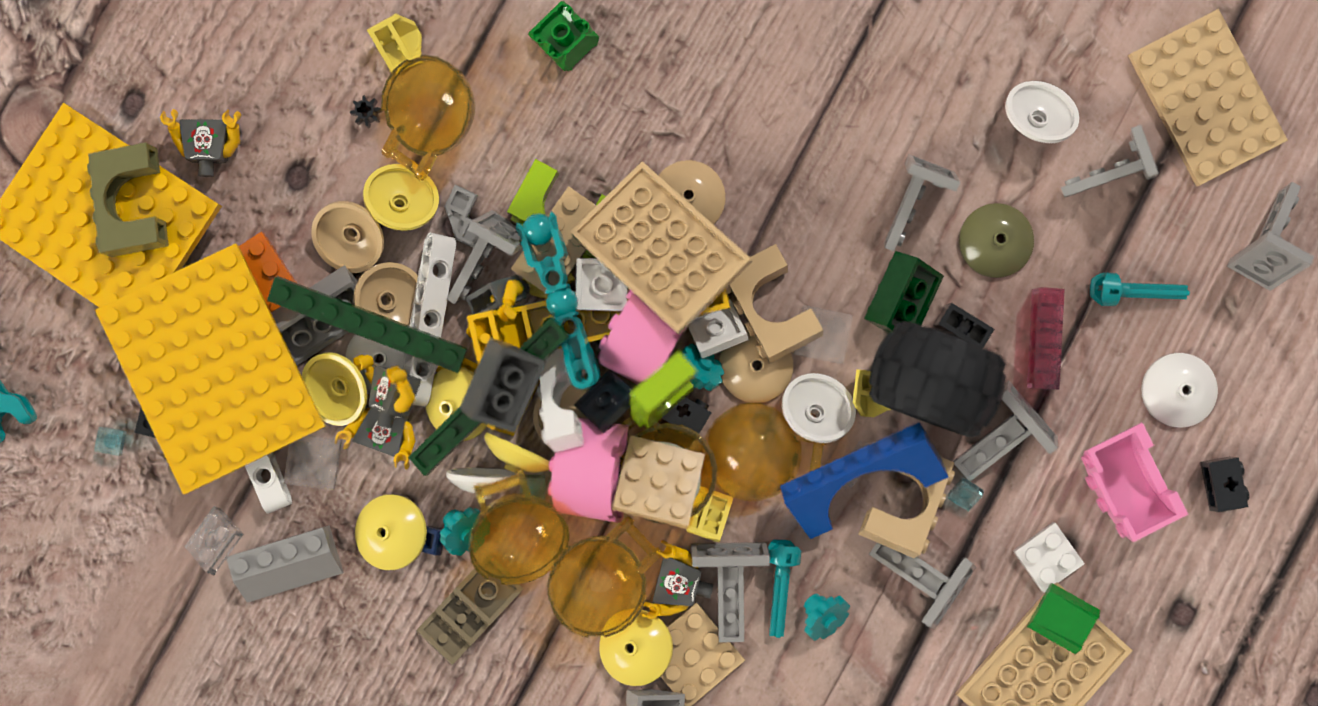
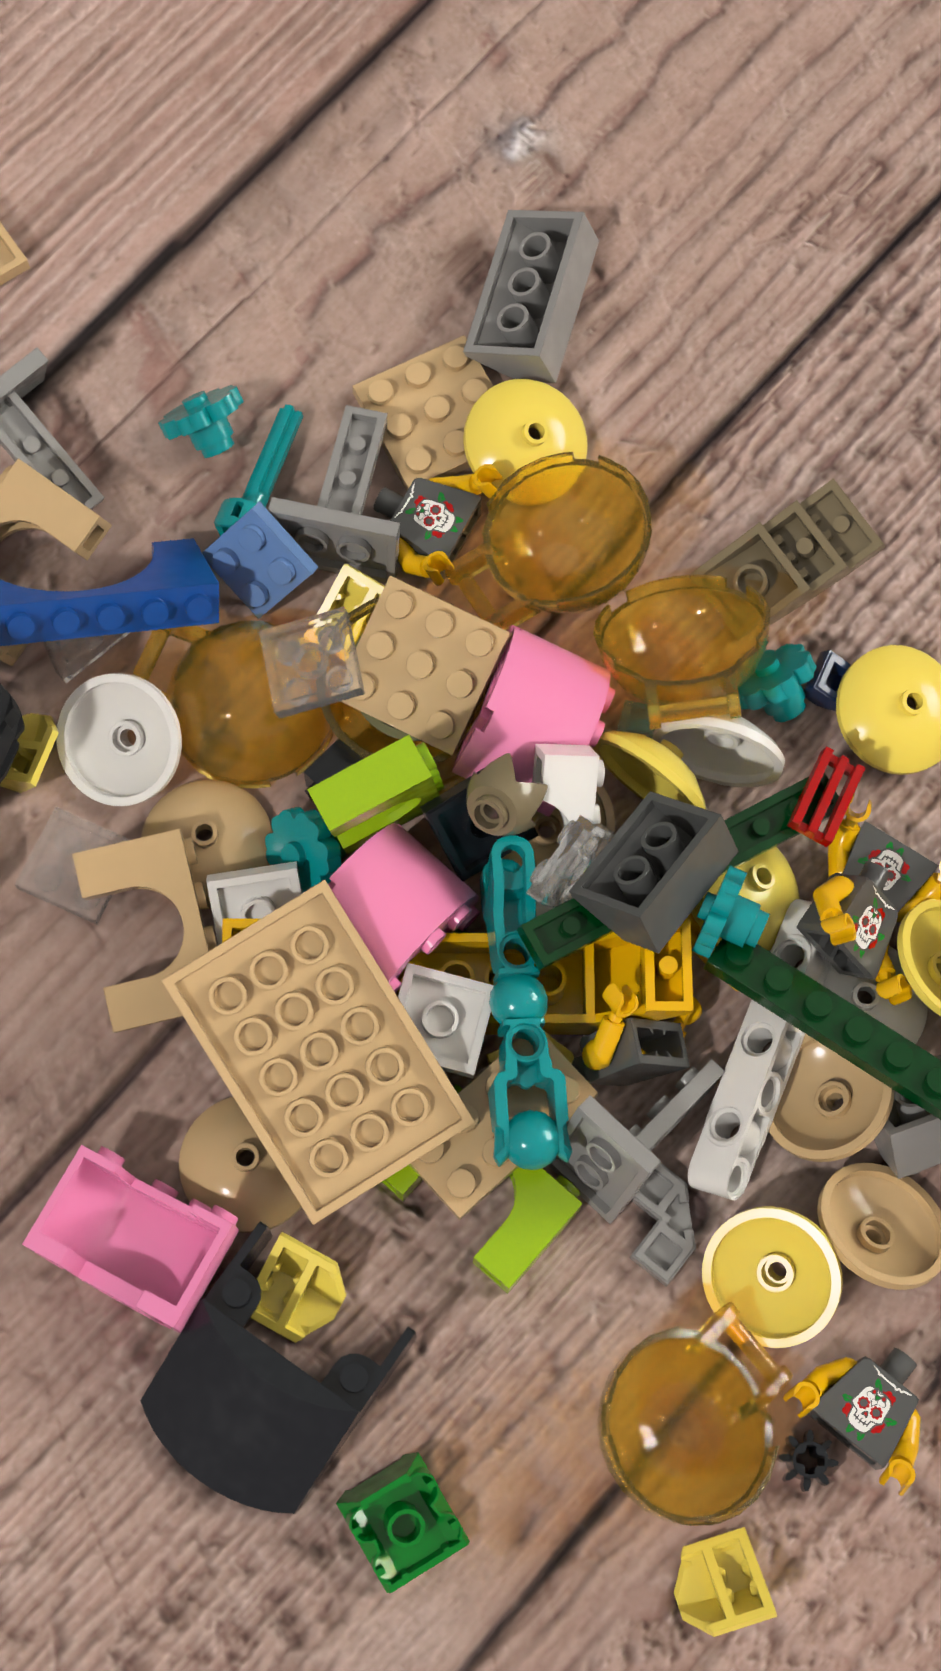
camera: 175 degrees left, 15 degrees down
none -> bright pink cylinder [22,1145,239,1333]
none -> black windscreen [140,1221,417,1514]
none -> medium blue plate [202,501,318,619]
none -> light yellow slope [251,1232,346,1343]
none -> clear plate [259,606,365,718]
none -> dark tan piece [466,753,548,836]
none -> clear plate [526,815,616,908]
none -> teal plant [692,865,770,959]
none -> torso [783,1348,921,1496]
none -> red tile [787,746,865,847]

